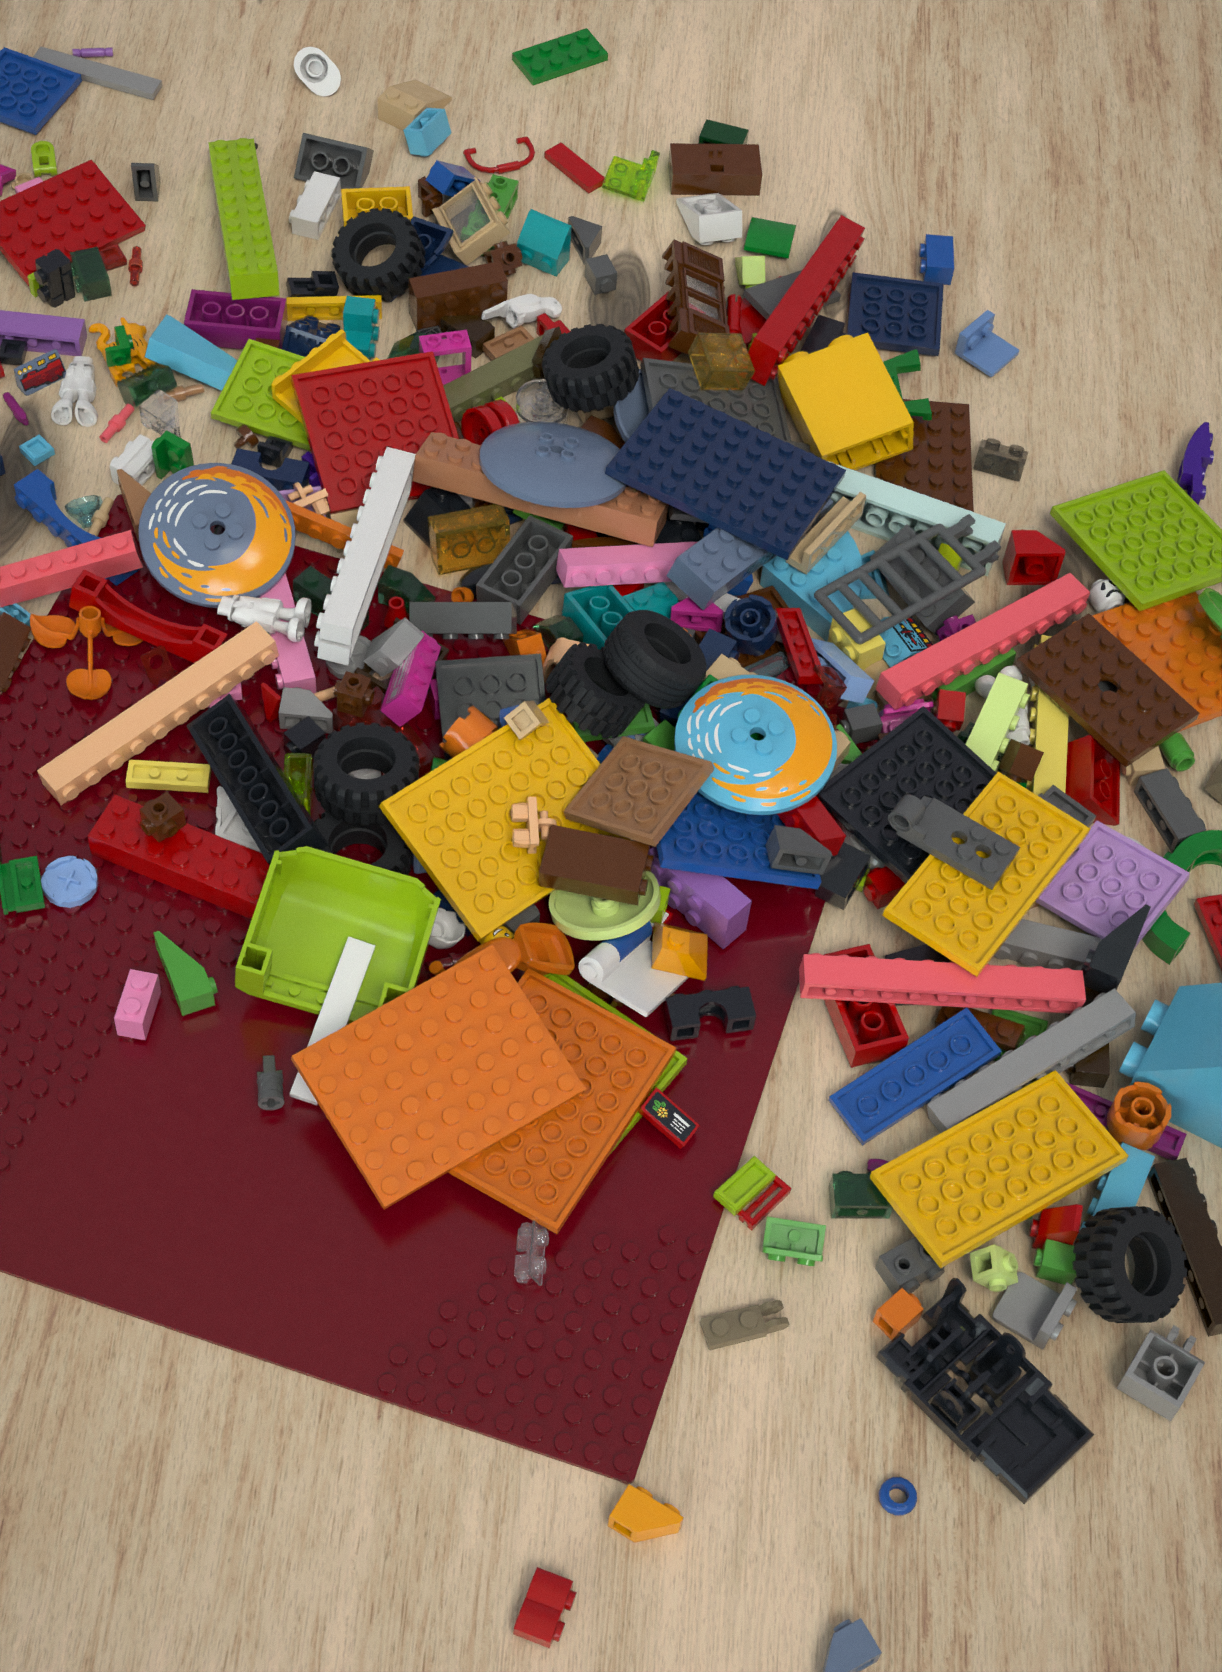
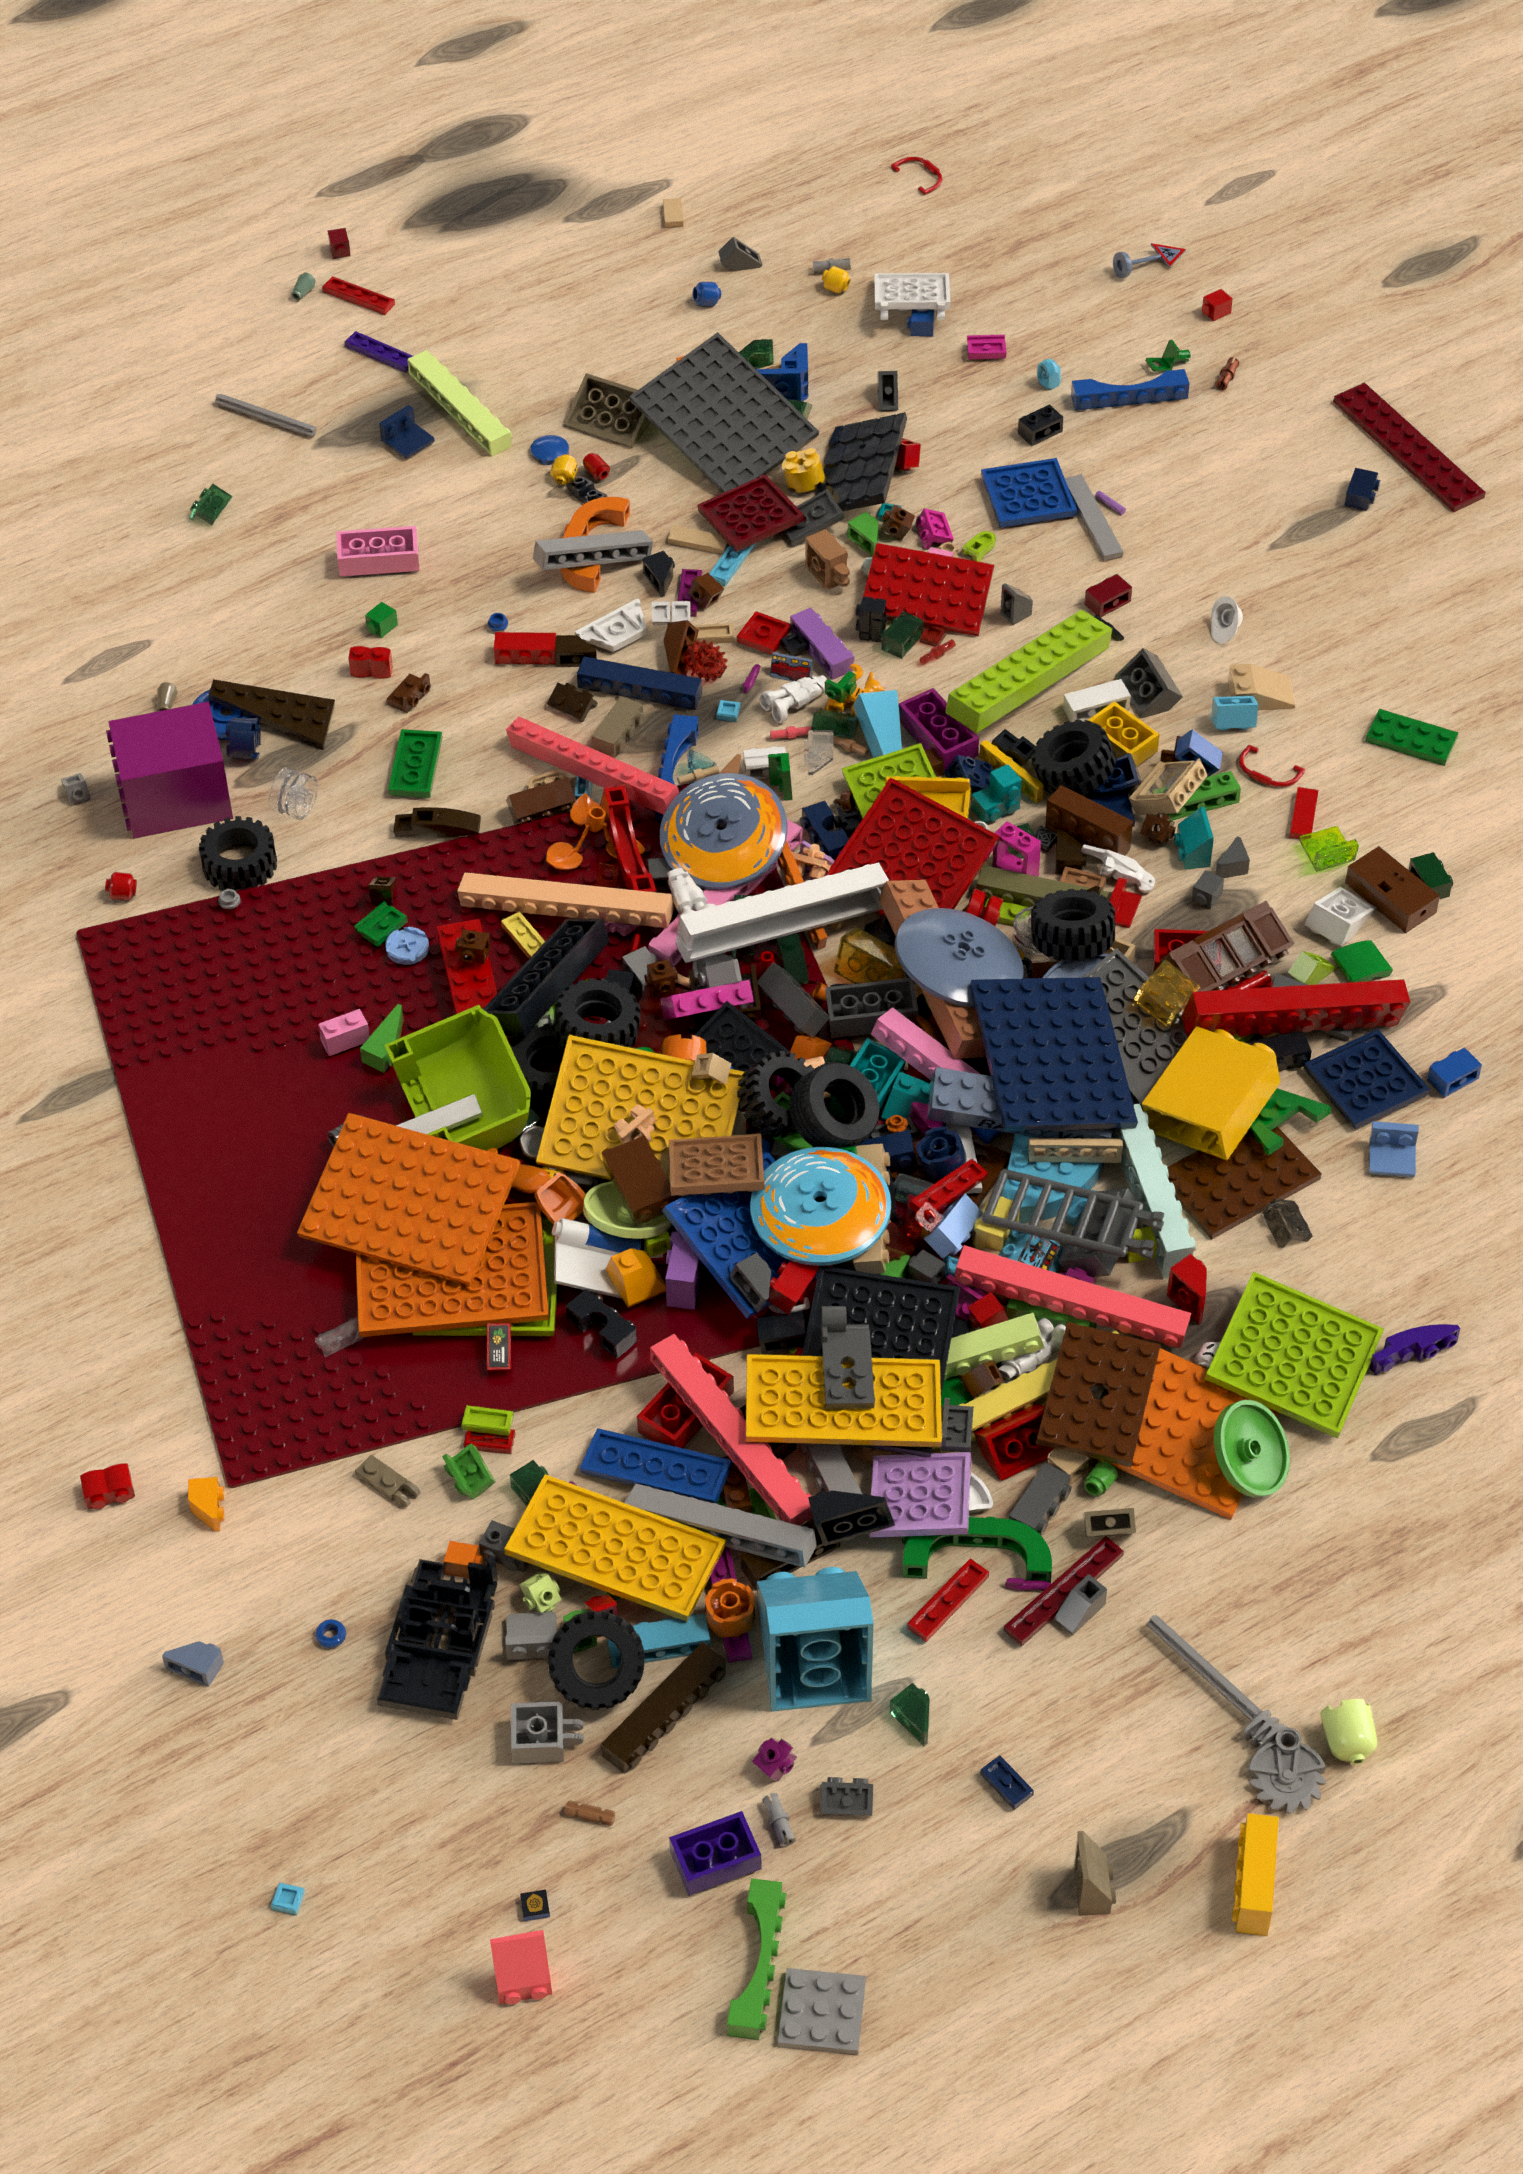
camera: 60 degrees right, 5 degrees down
none -> dark grey brick [648,858,671,892]
none -> dark red brick [1084,574,1132,617]

